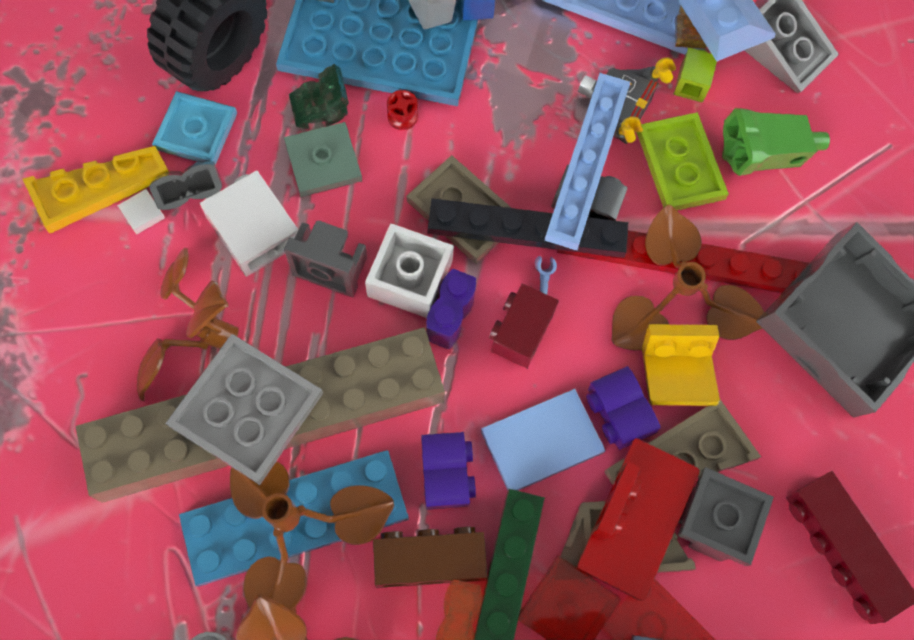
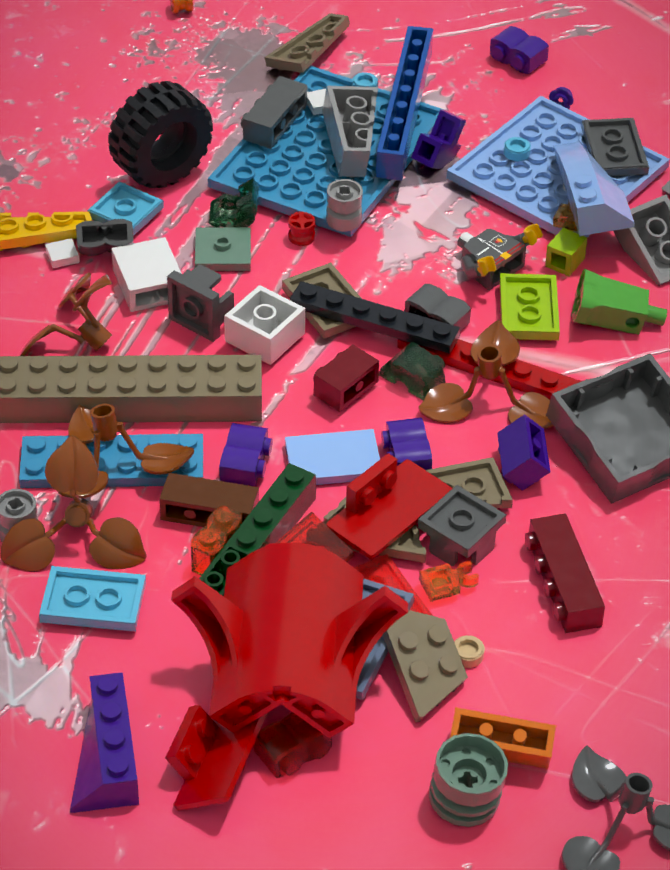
camera: 20 degrees right, 25 degrees down
light grey plate [166,334,323,485] -> none
dark purple brick [426,269,476,349] -> none
light blue hand [534,256,557,294] -> none
light blue plate [544,73,630,250] -> none
yellow bracket [642,324,720,406] -> none
none -> light grey wheel [326,179,363,232]
none -> cylinder [379,342,446,400]
none -> clear orange plate [419,561,479,602]
none -> dark purple brick [497,414,551,490]

